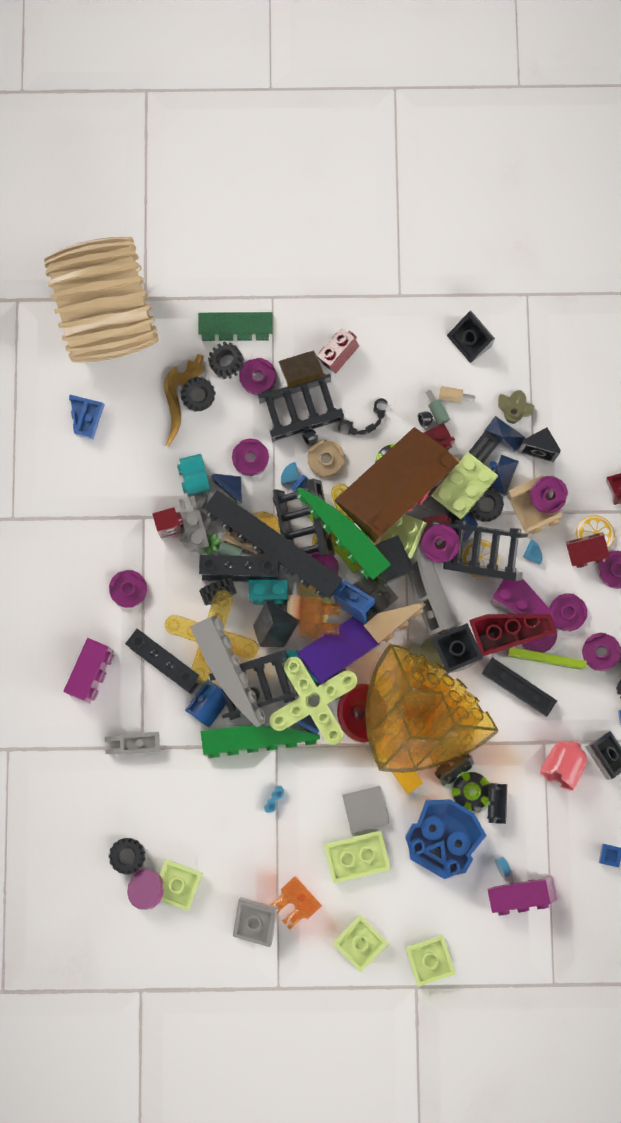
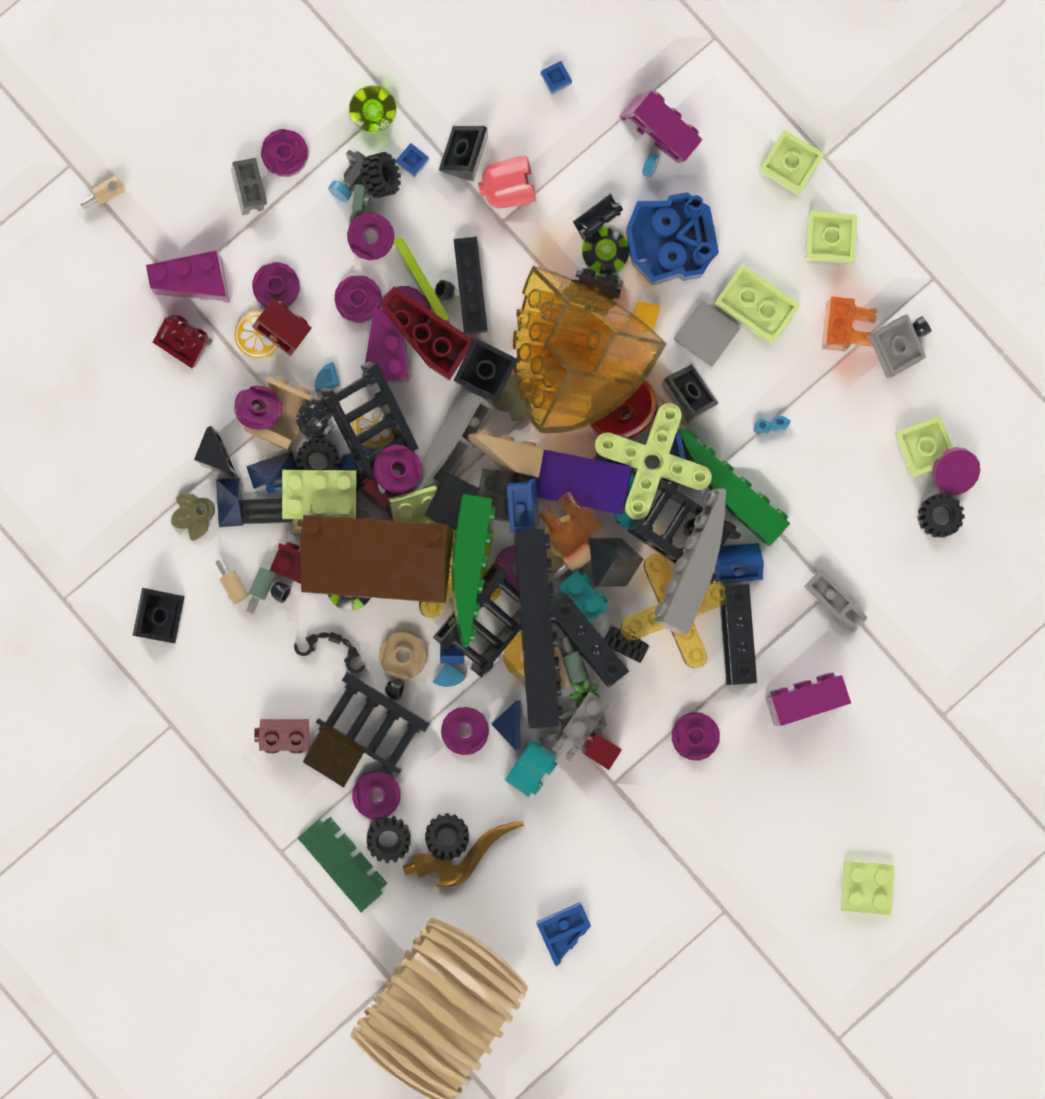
camera: 135 degrees left, 5 degrees up
none -> black piece [296,399,334,438]
none -> black hinge [435,280,455,300]
none -> black slope [661,364,719,424]
none -> black hinge [912,316,932,337]

